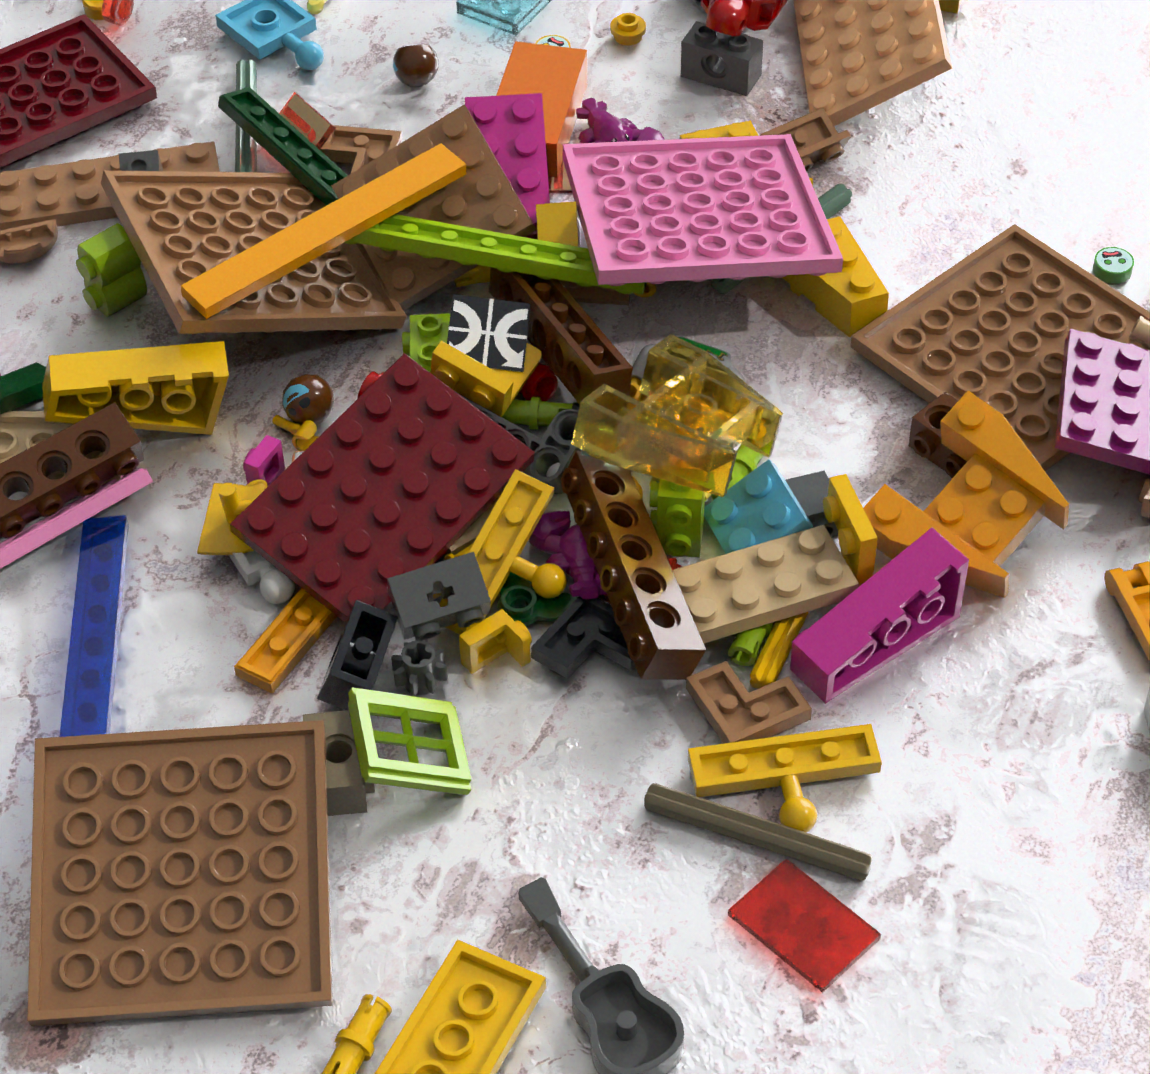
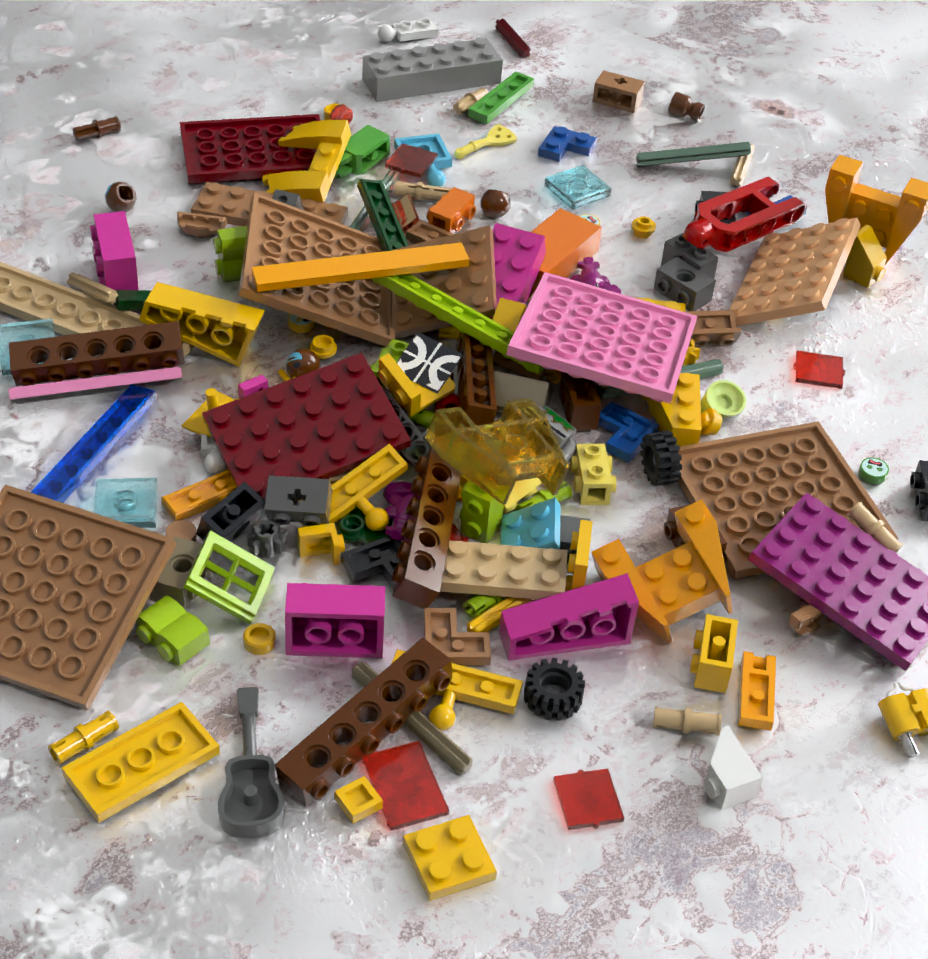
camera: 20 degrees right, 5 degrees down
none -> clear light blue plate [94,478,158,528]
none -> lime brick [136,595,210,666]
none -> medium nougat tile [166,520,197,542]
none -> yellow tile [243,623,276,655]
none -> yellow wedge [262,120,351,203]
none -> reddish brown brick [275,637,452,808]
none -> dark pink brick [285,583,386,658]
none -> yellow tile [288,313,315,333]
none -> yellow plate [310,335,337,359]
none -> yellow plate [334,776,383,824]
none -> bright green hinge [335,125,390,179]
none -> clear red piece [385,143,438,178]
none -> tan pin [394,180,468,201]
none -> yellow plate [403,815,497,901]
none -> orange brick [426,187,476,234]
none -> dark tan slope [494,371,554,415]
none -> black tyre [524,658,585,721]
none -> clear red piece [553,768,624,830]
none -> reddish brown brick [559,372,601,431]
none -> light yellow brick [570,443,616,505]
none -> blue plate [598,401,659,463]
none -> black tyre [640,430,682,485]
none -> tan pin [653,706,722,736]
none -> dark grey brick [654,257,716,311]
none -> yellow brick [690,614,738,693]
none -> yellowish green piece [701,380,746,418]
none -> yellow plate [701,408,722,436]
none -> clear red piece [793,351,846,389]

